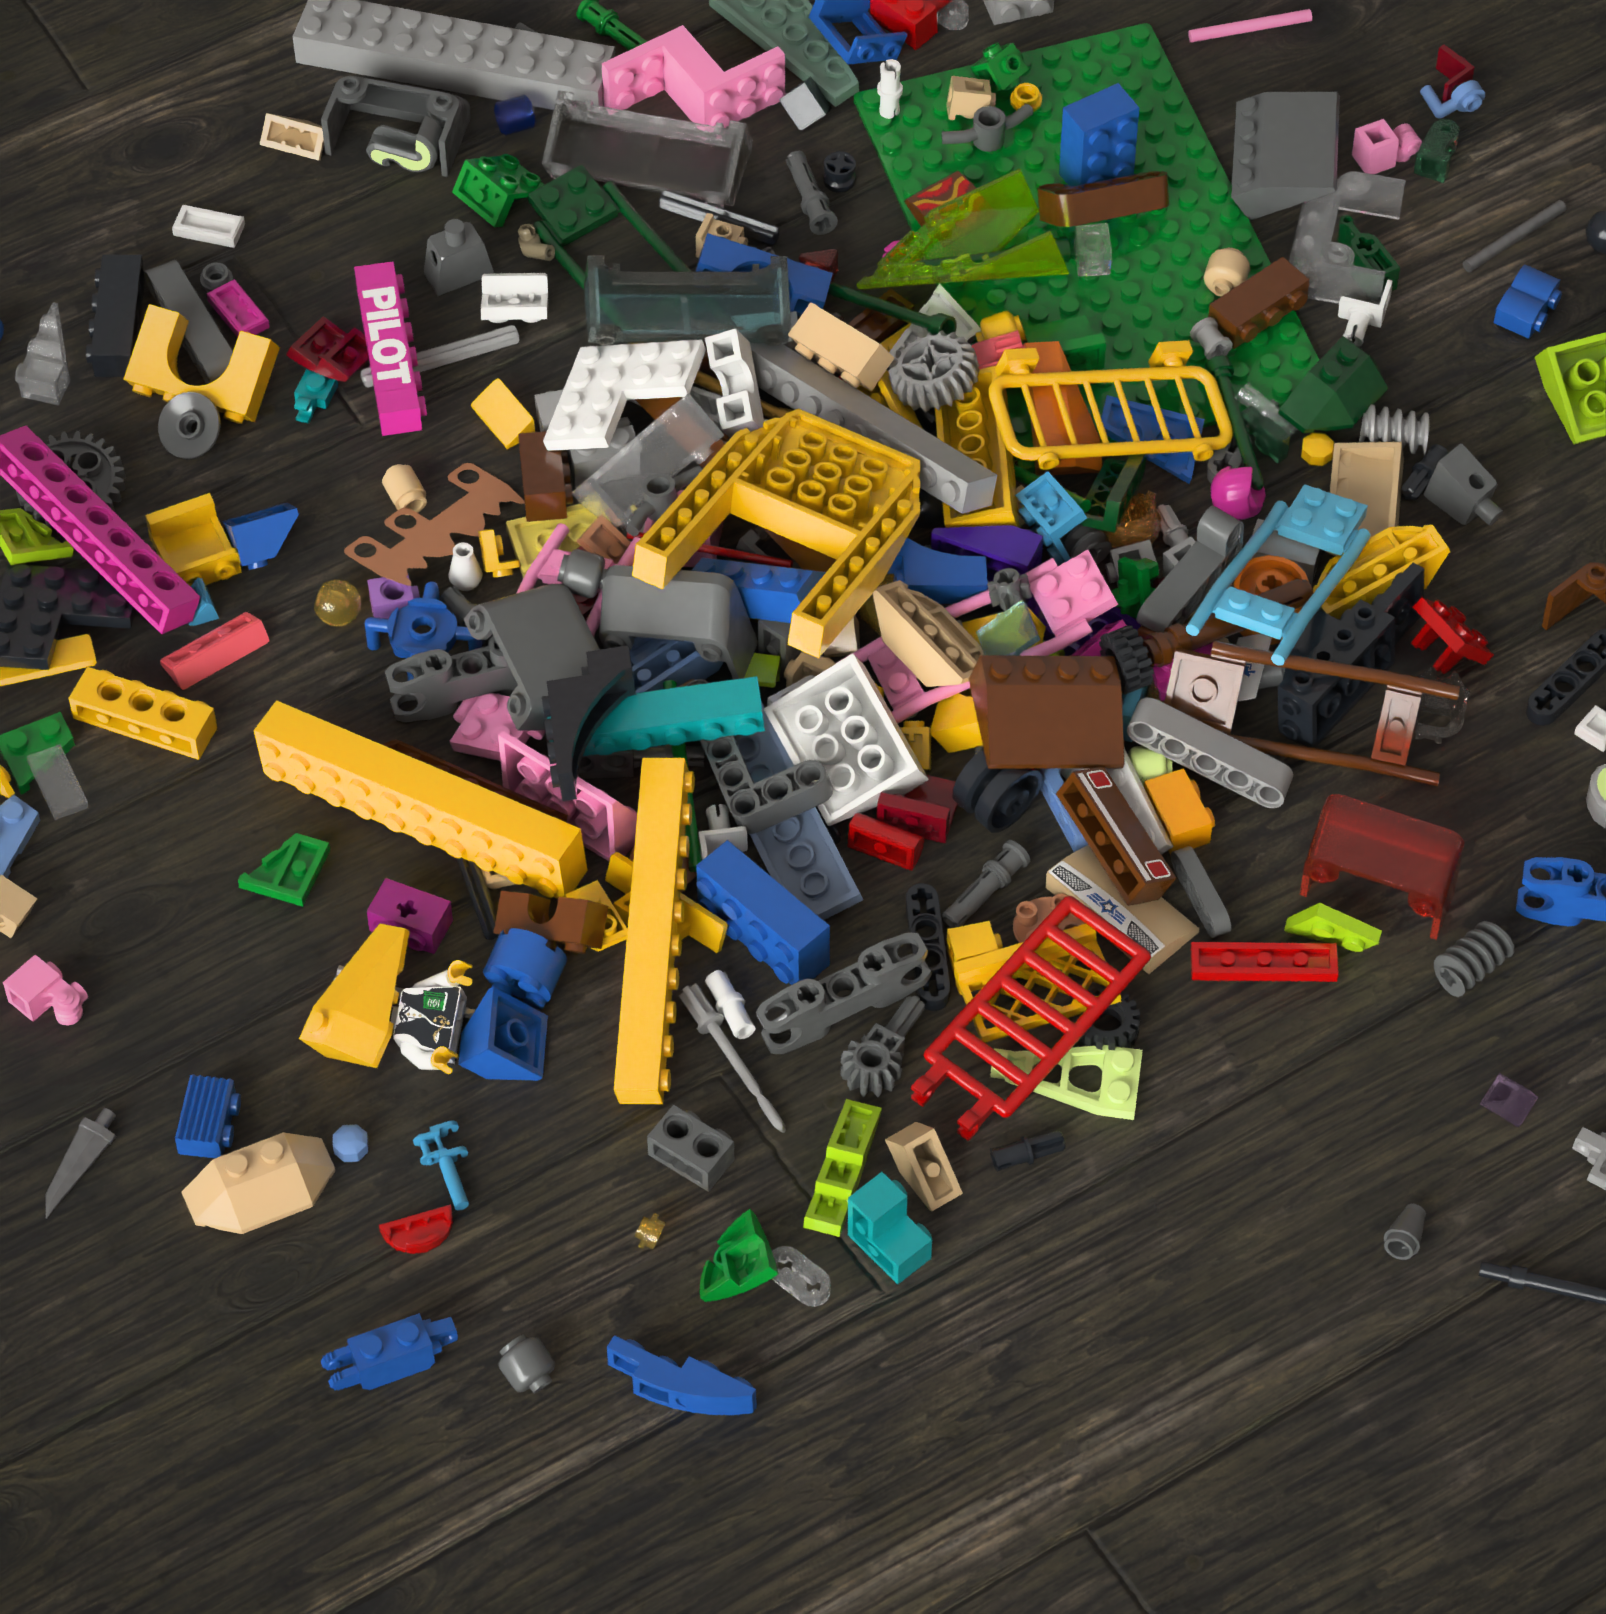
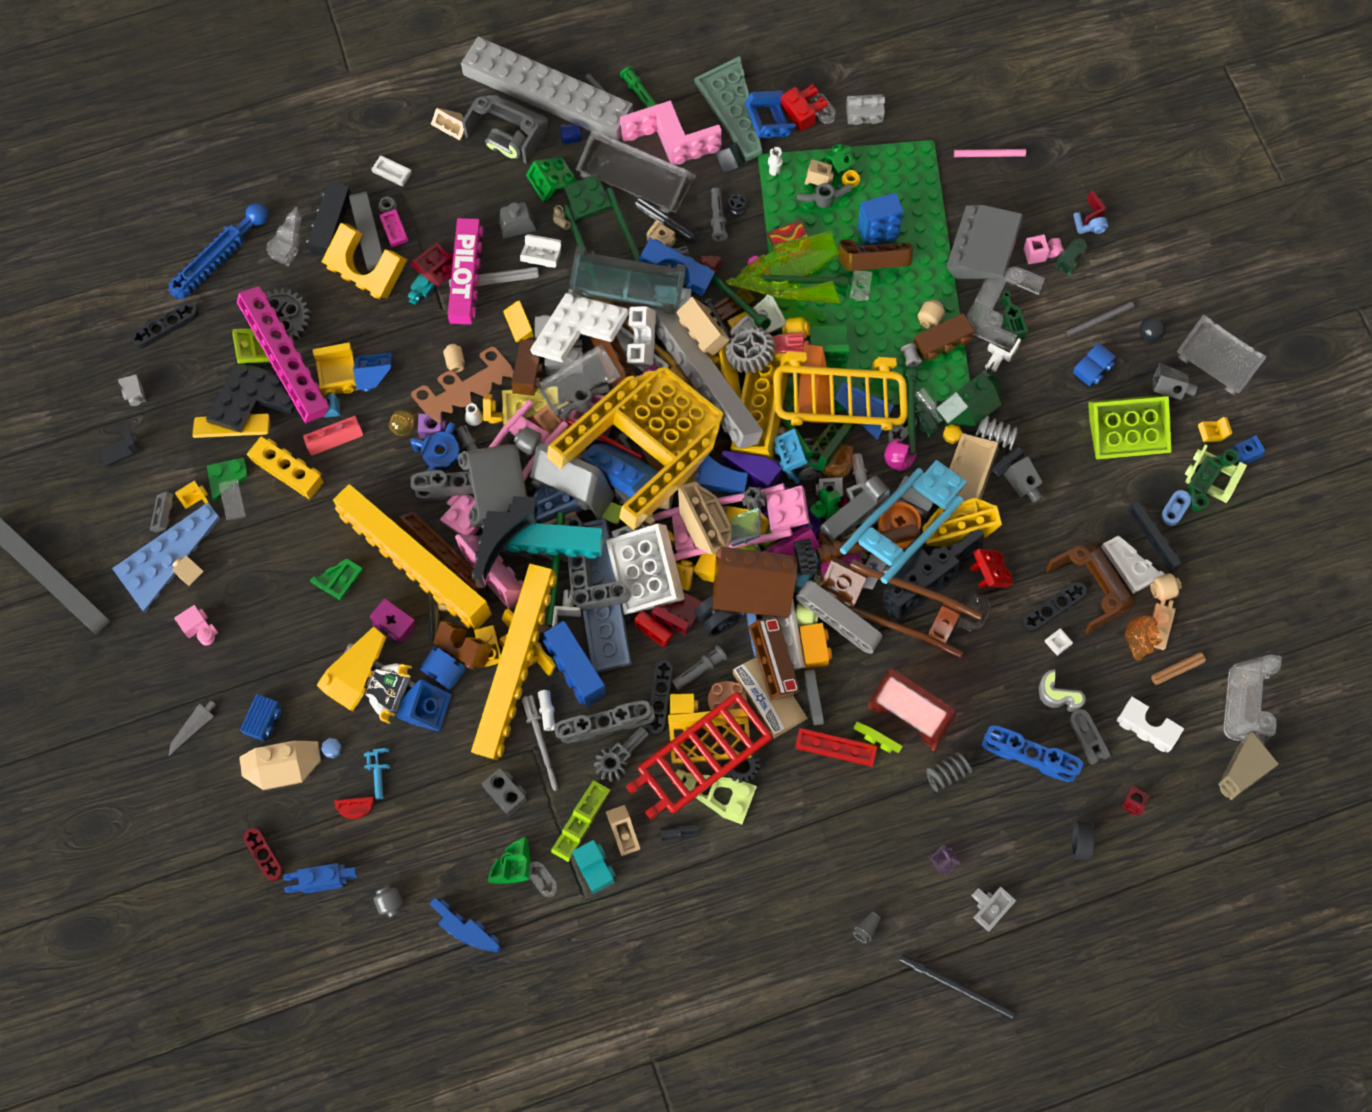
camera: 15 degrees right, 15 degrees up
dark grey dish [158,392,221,459] -> none
clear yellow plate [634,1213,666,1250] -> none
none -> dark red beam [243,828,283,881]

